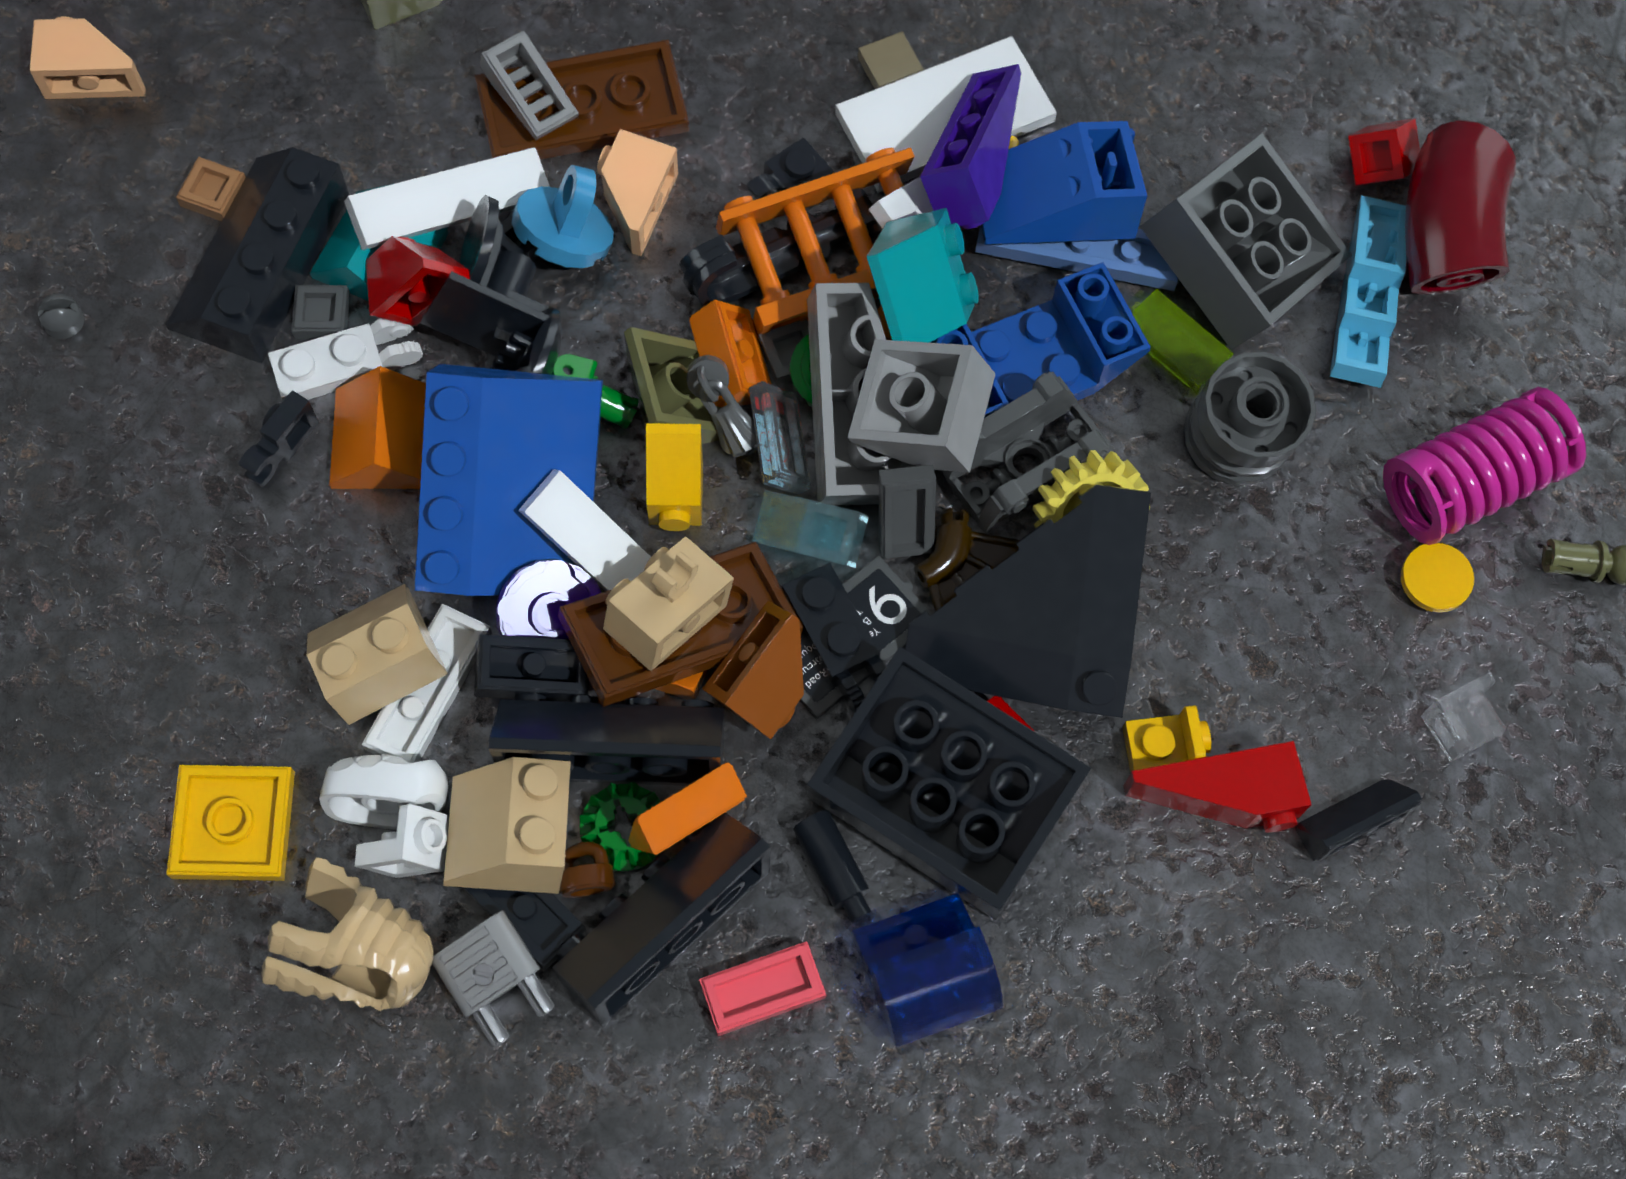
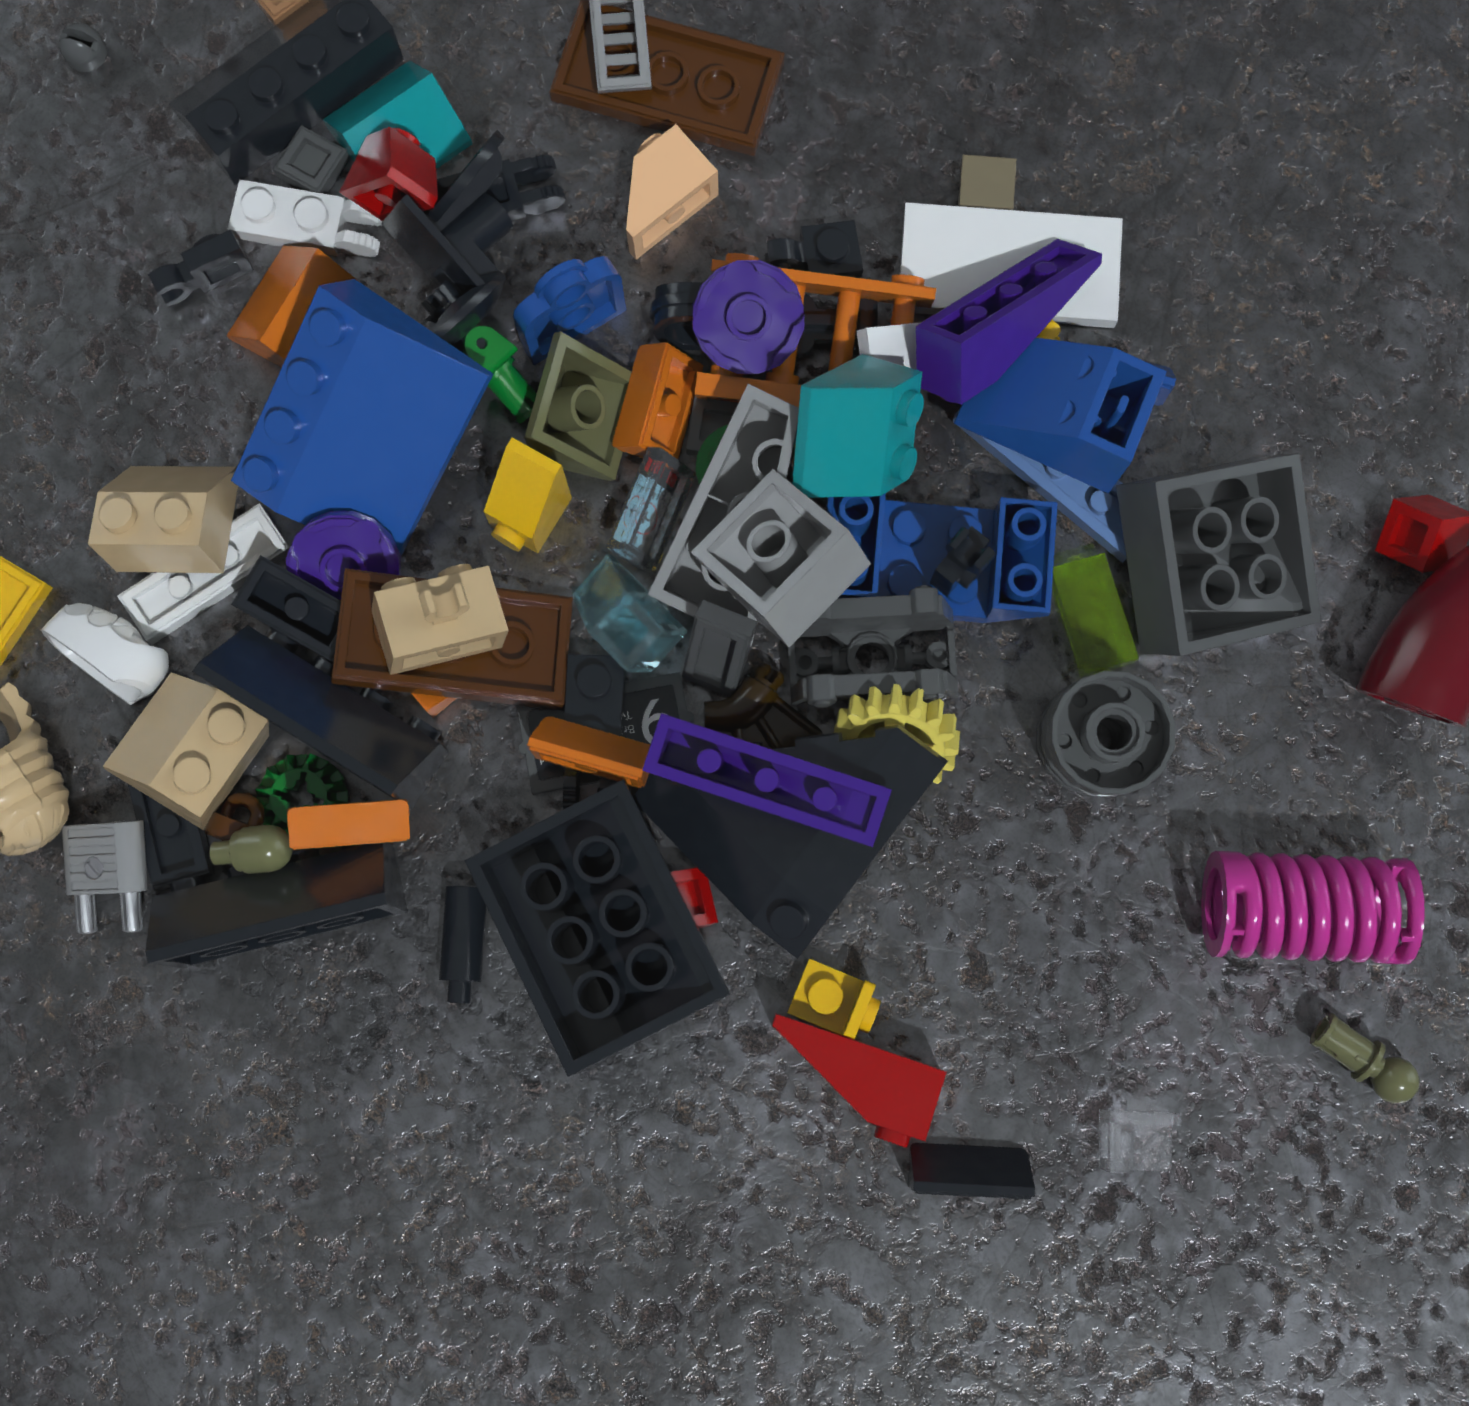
camera: 35 degrees right, 10 degrees up
white tile [344,147,550,250] -> none
white bracket [354,804,449,878] -> none
dark azure tile [511,165,614,268] -> none
white tile [518,469,651,592] -> none
dark grey piece [687,355,762,457] -> none
coral tile [699,941,826,1036] -> none
dark orange slope [702,601,804,739] -> none
clear blue brick [852,893,1003,1048] -> none
medium azure slope [1330,195,1406,388] -> none
yellow piece [1400,543,1474,613] -> none
none -> olive cylinder [209,825,293,874]
none -> blue plate [513,256,627,365]
none -> orange slope [527,716,650,788]
none -> dark purple slope [642,713,892,847]
none -> dark purple tile [692,260,804,374]
none -> black plate [930,526,996,597]

